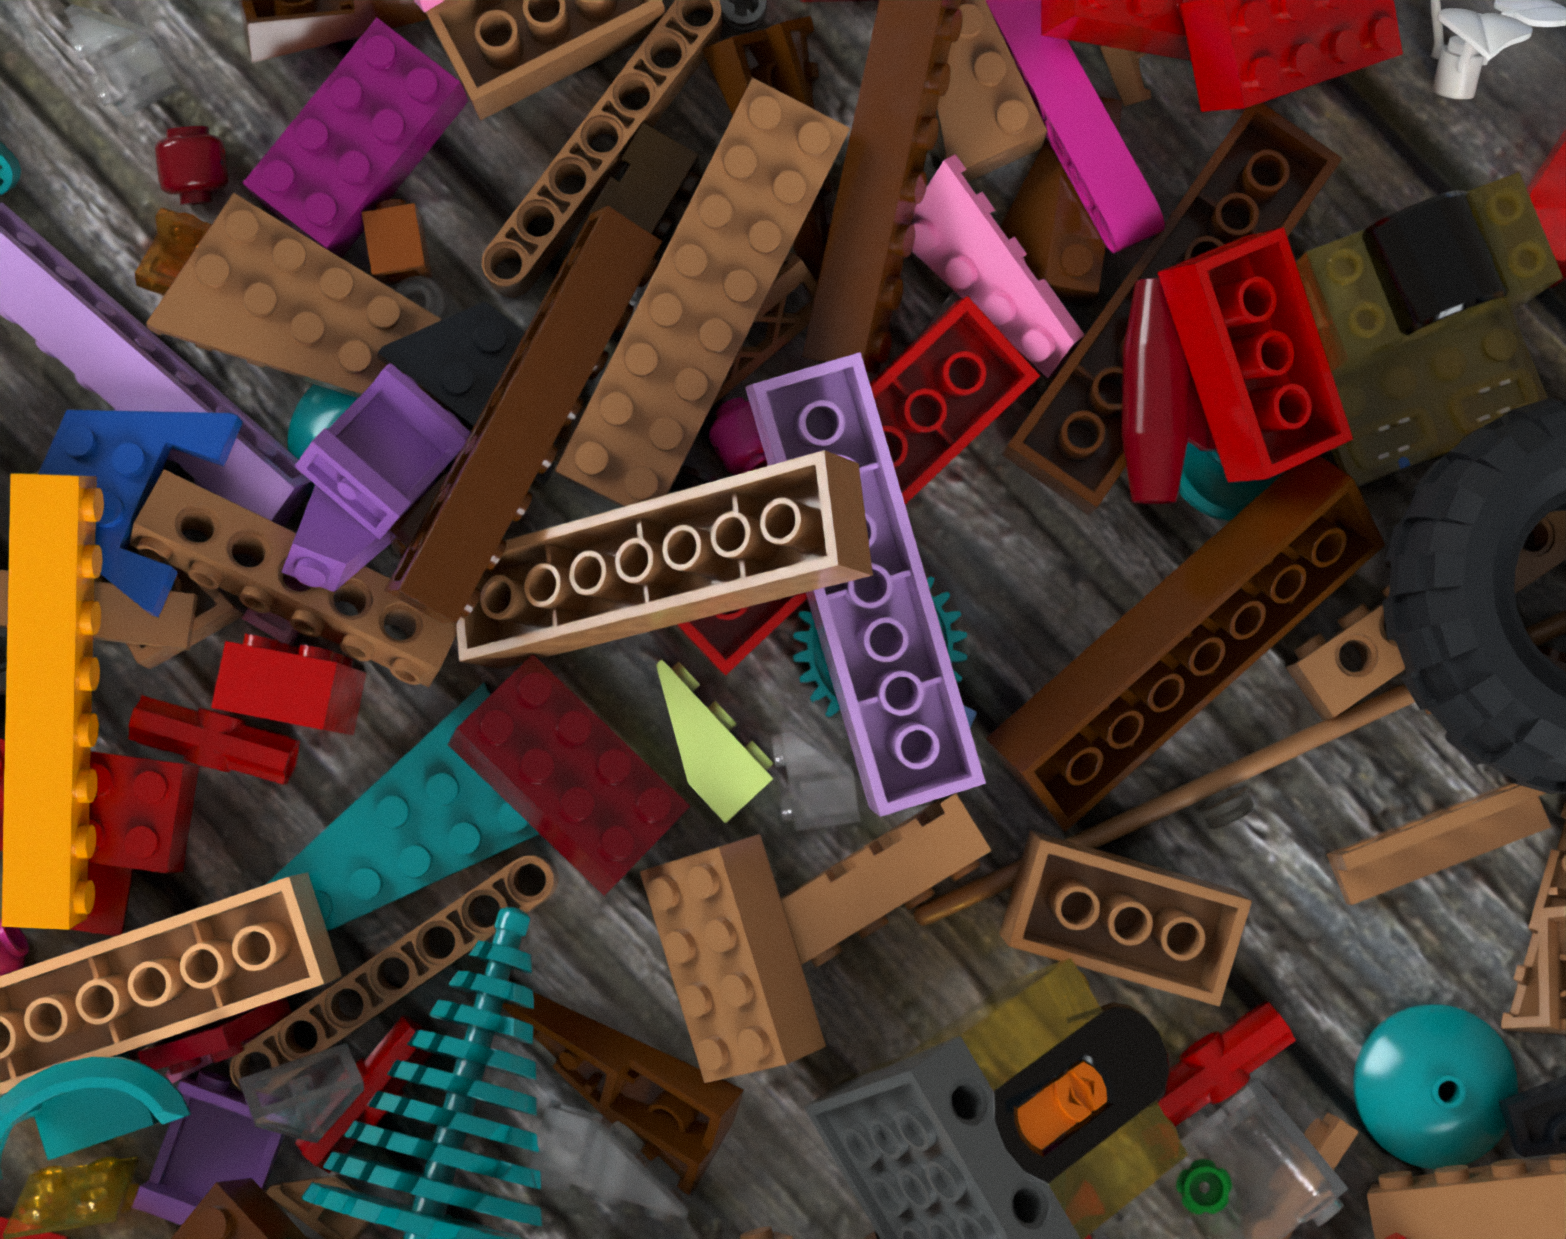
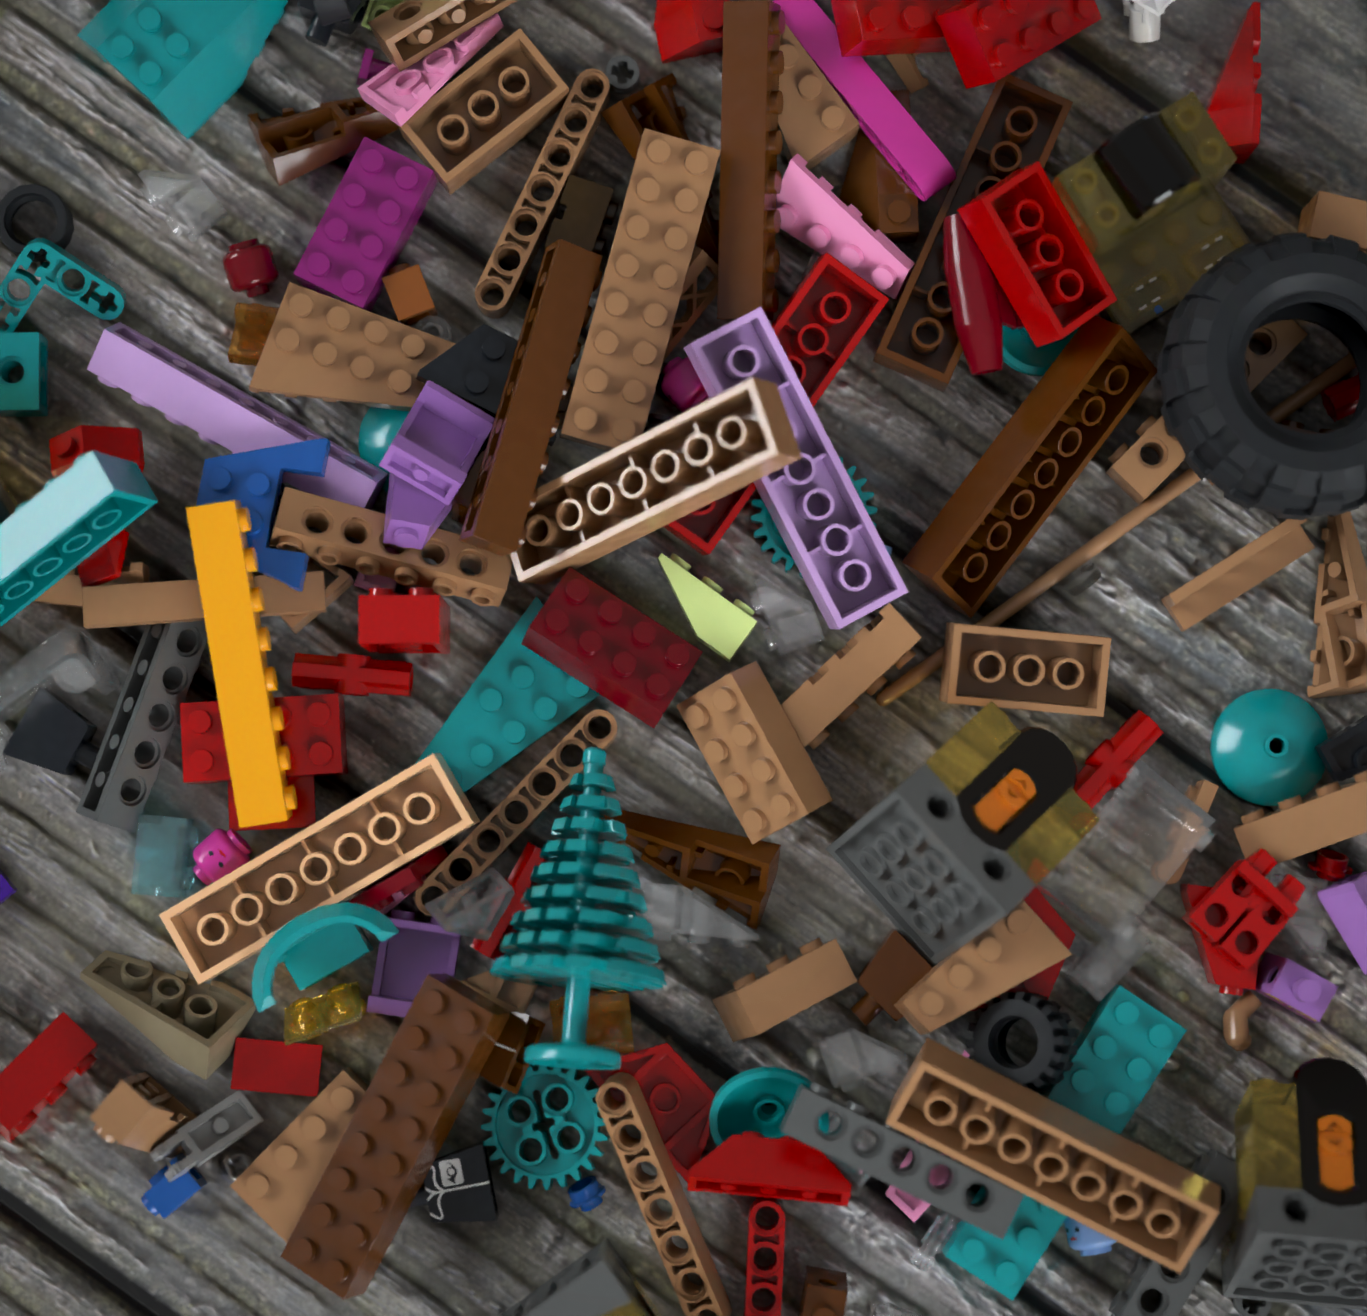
camera: 10 degrees left, 0 degrees up
green plate [1176,1159,1232,1215] -> none

